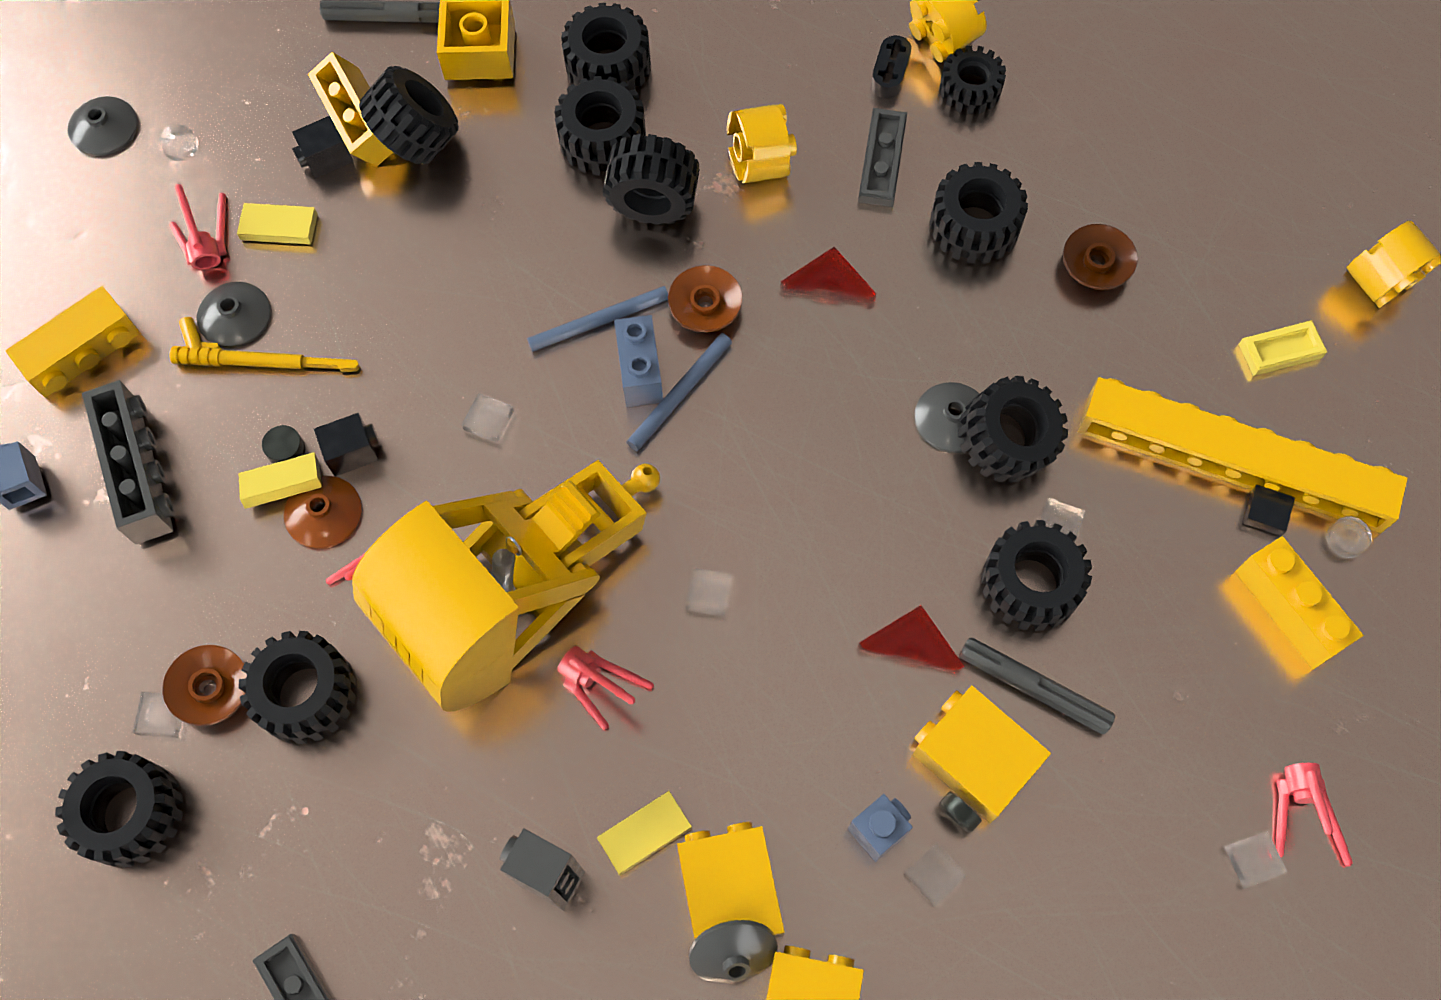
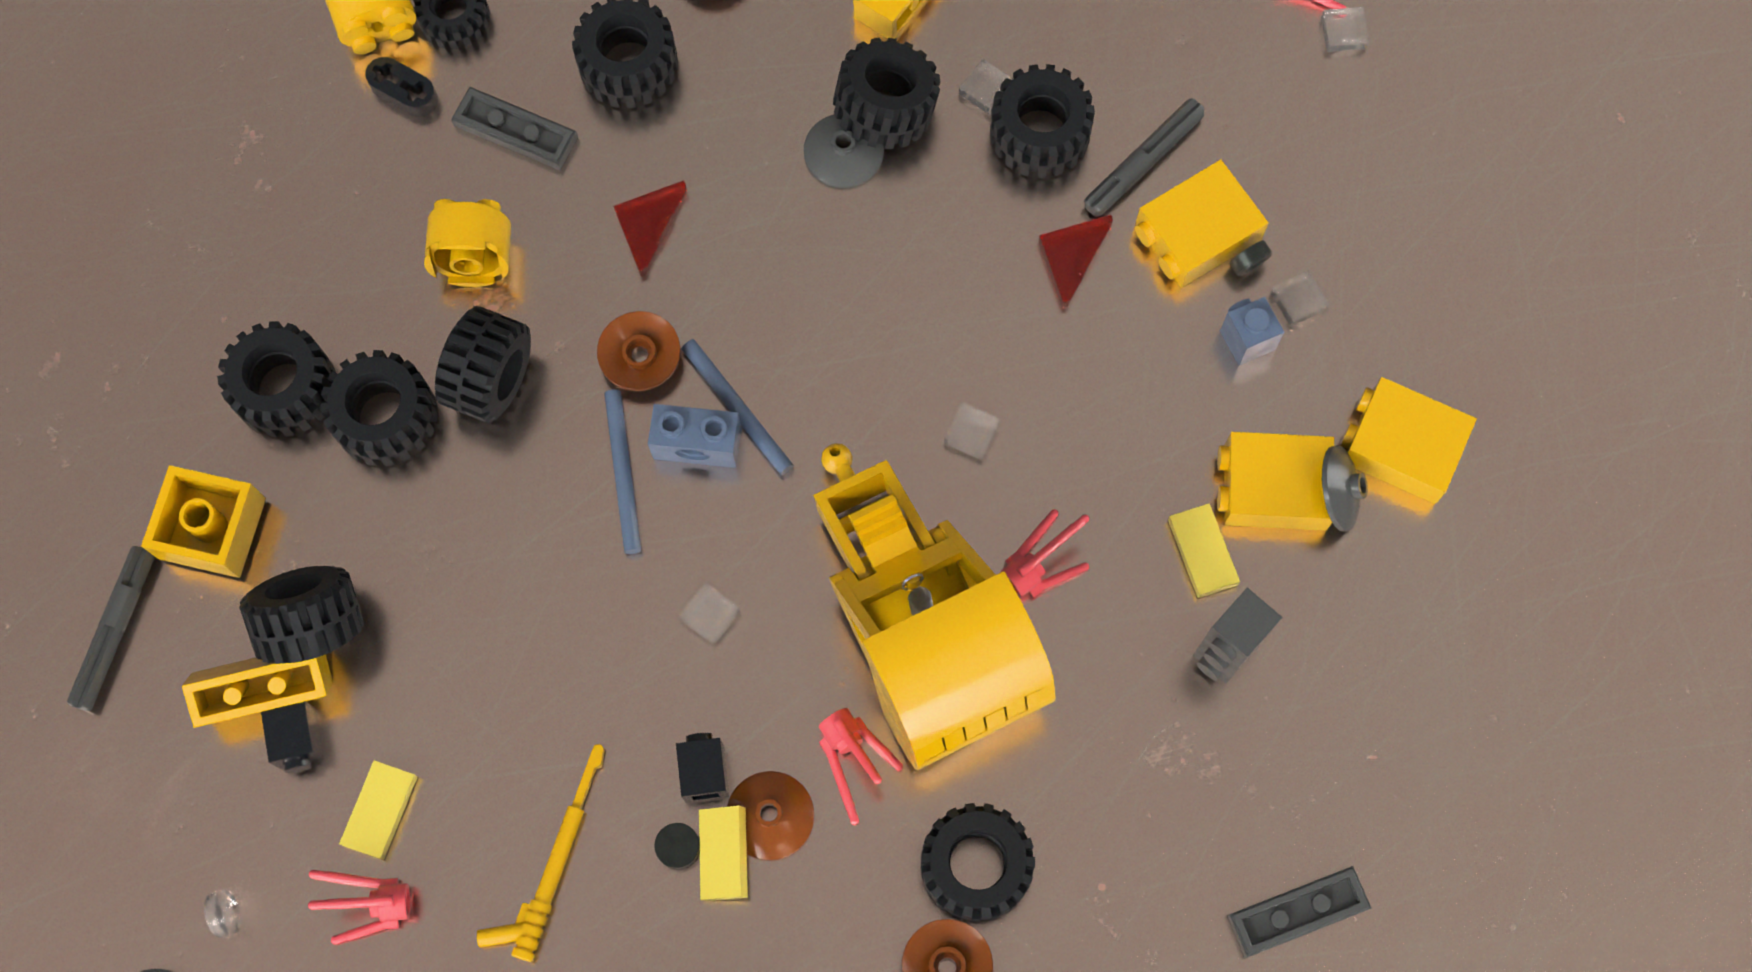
camera: 75 degrees left, 5 degrees up
dark grey dish [197,282,271,348] -> none

